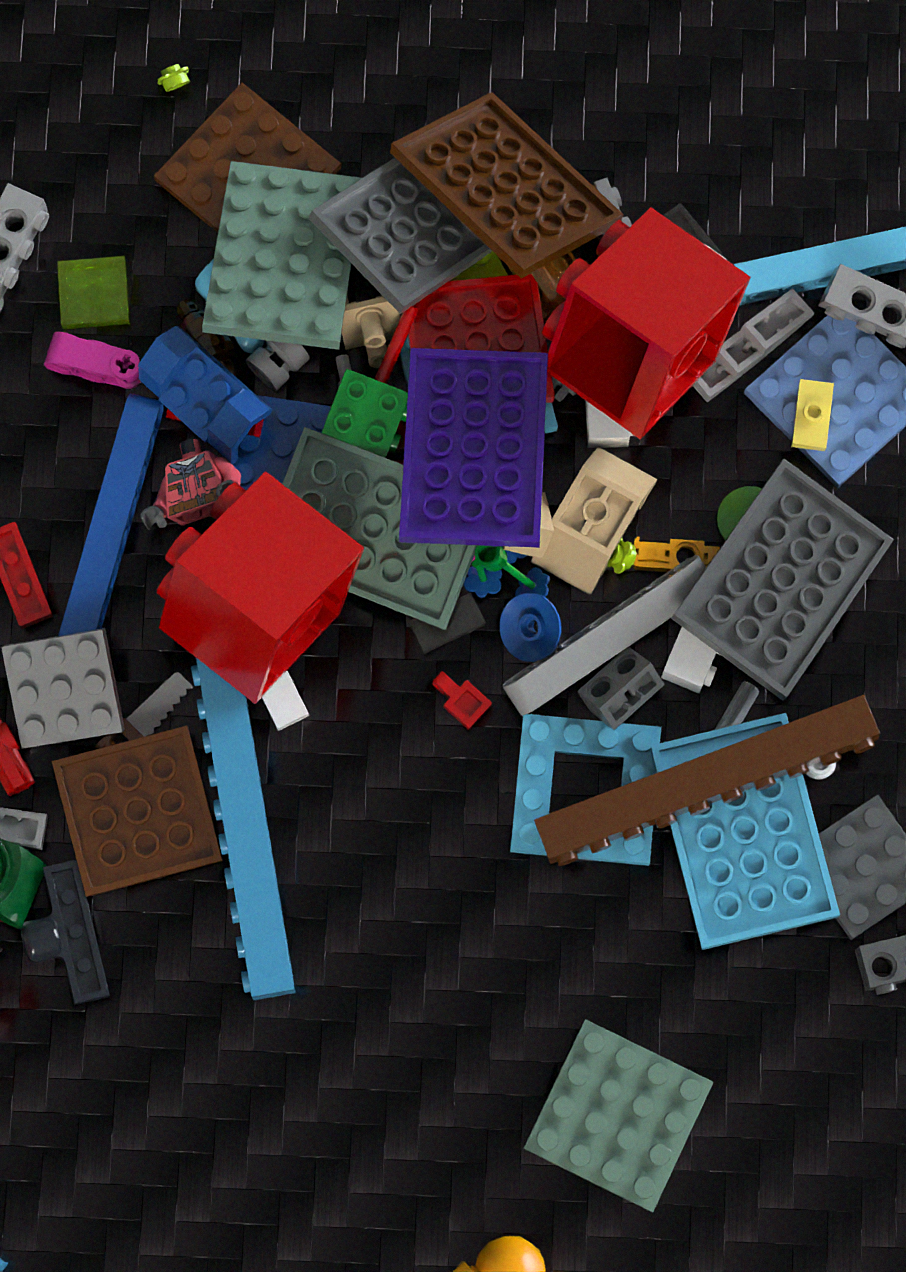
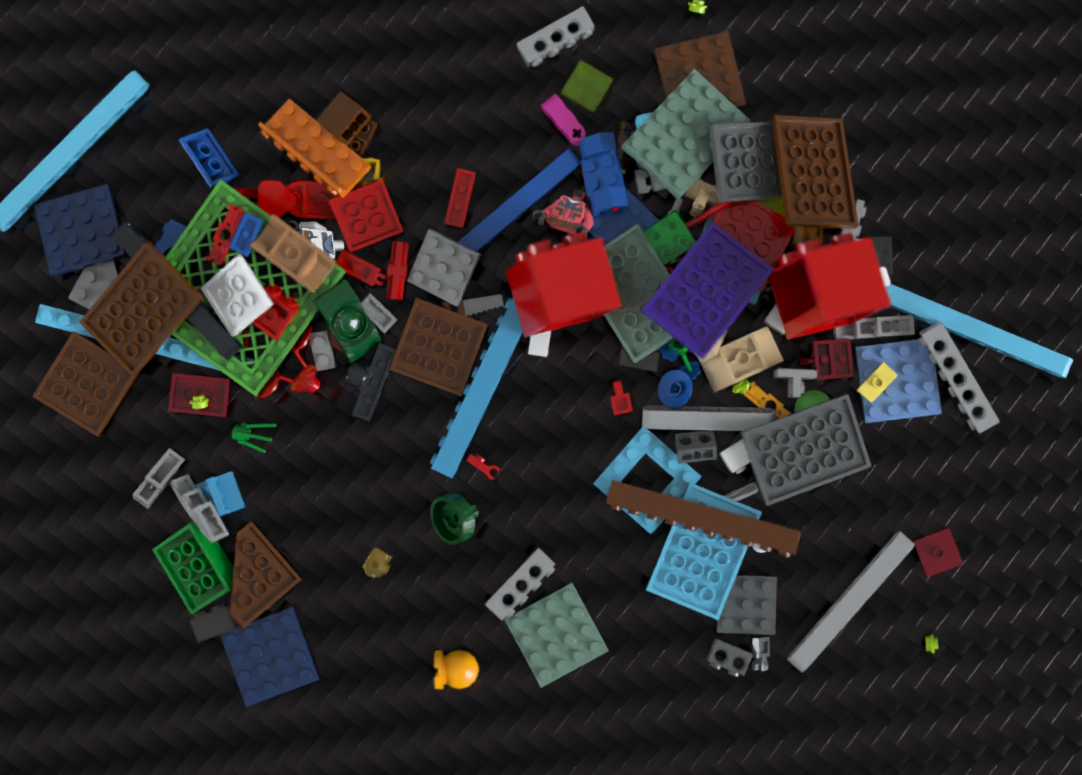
camera: 35 degrees right, 10 degrees up
none -> clear yellow brick [362,547,392,578]
none -> dark green piece [430,492,478,545]
none -> red plate [466,453,500,480]
none -> light grey brick [485,547,555,620]
none -> light grey bracket [773,369,817,398]
none -> dark red plate [799,339,854,380]

